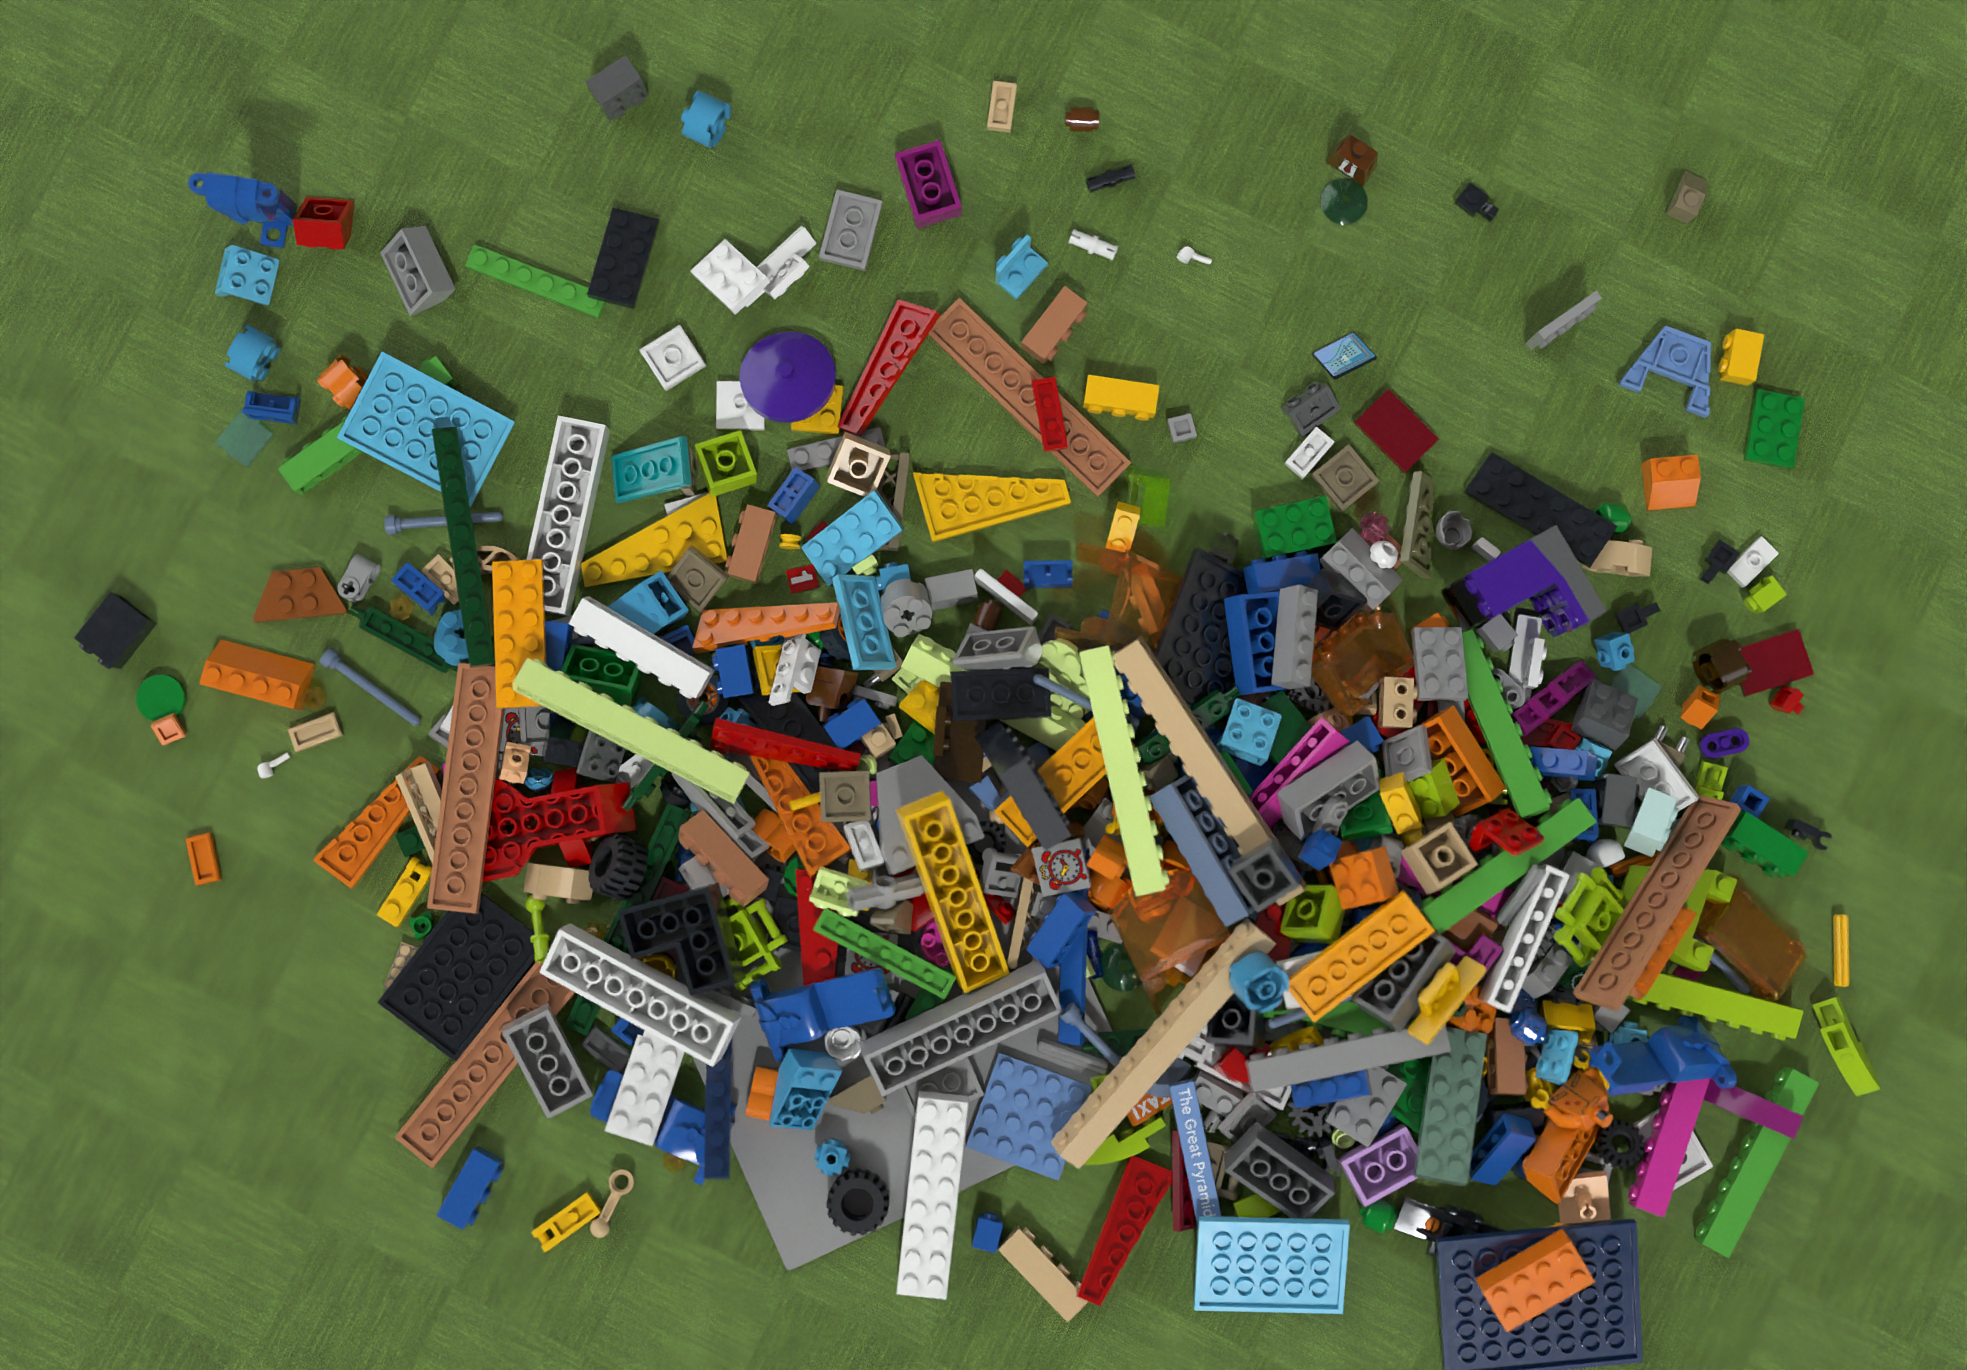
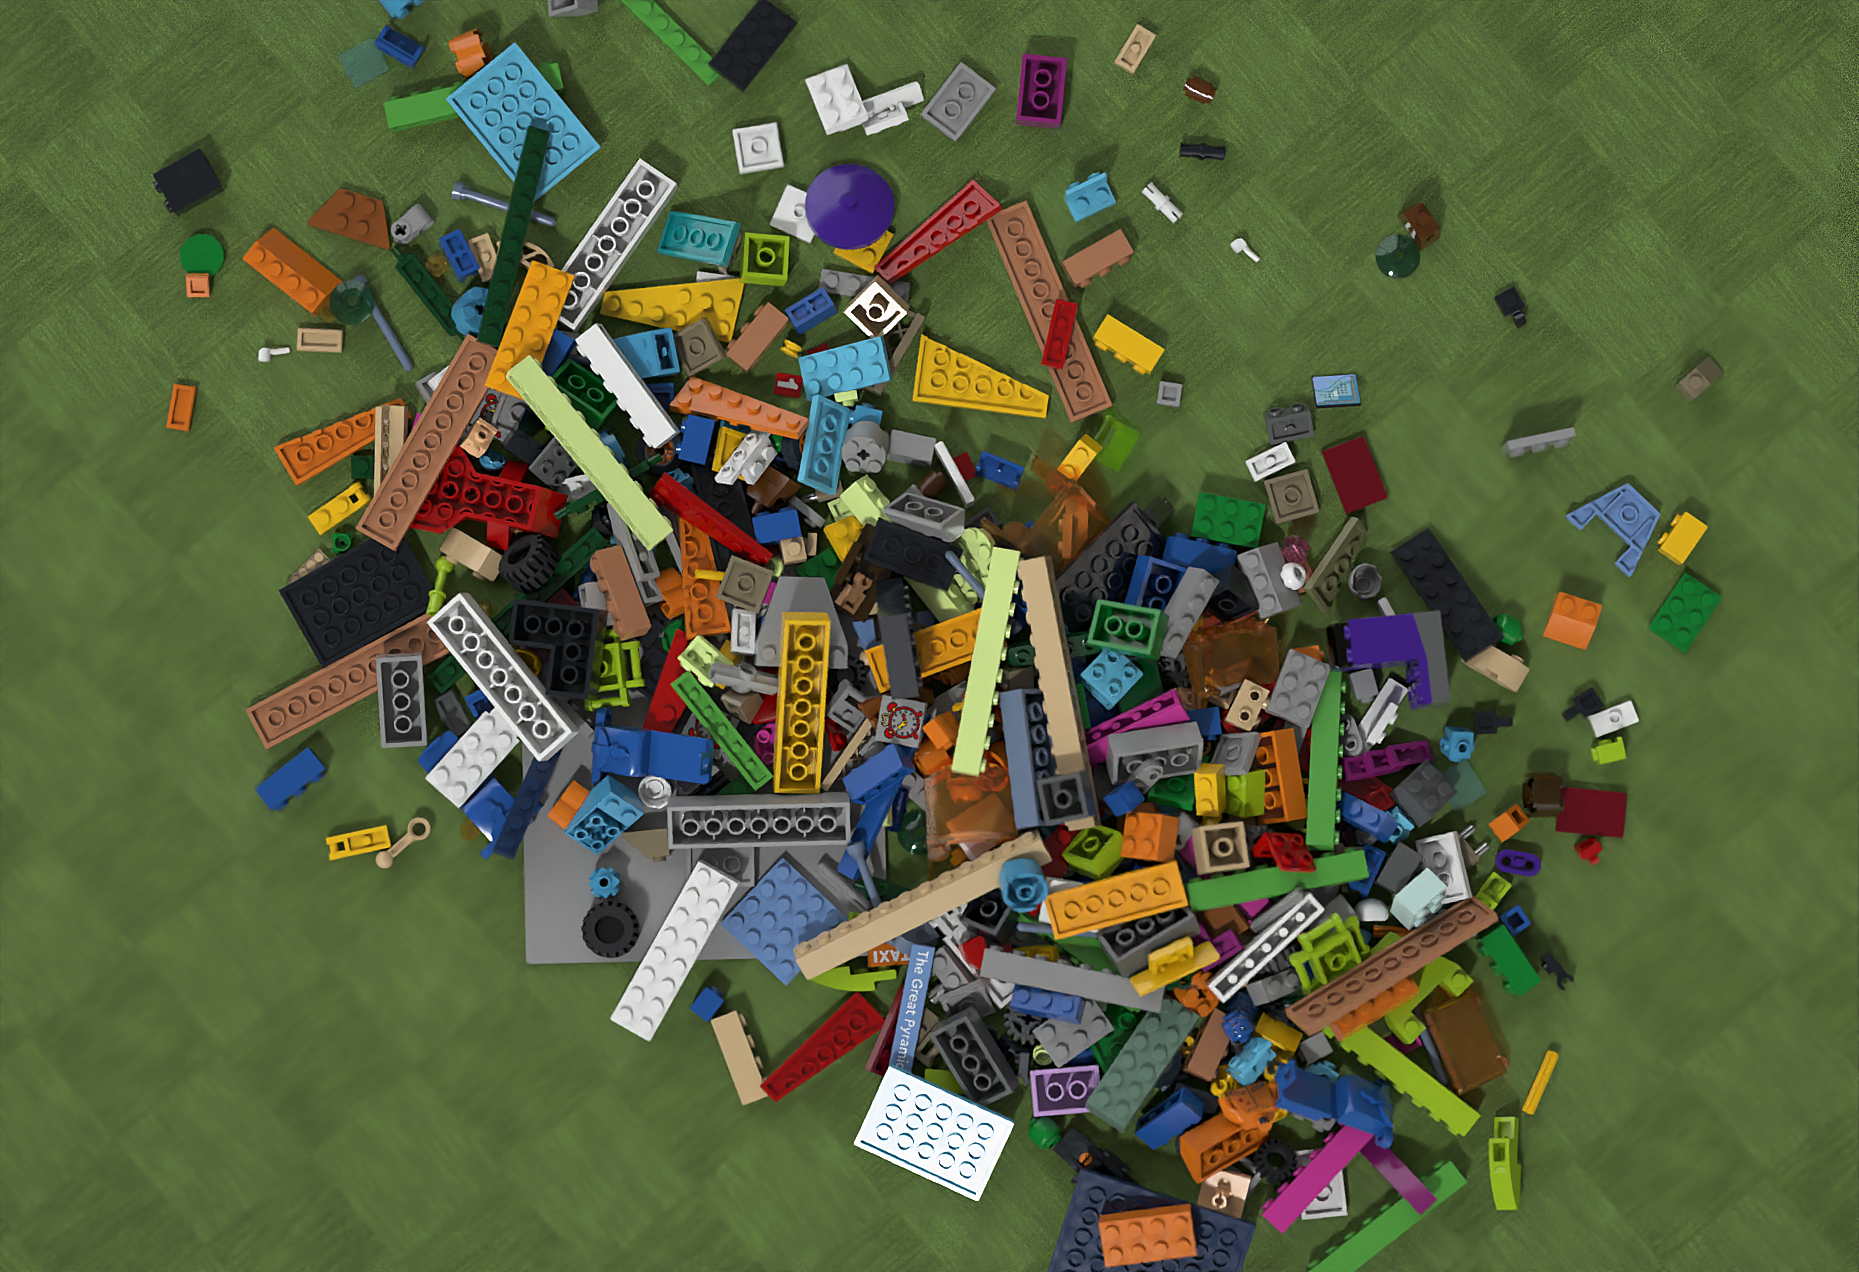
camera: 30 degrees right, 0 degrees up
none -> clear green dish [329,280,375,325]
none -> medium nougat plate [835,572,873,614]
none -> green brick [1087,599,1169,660]

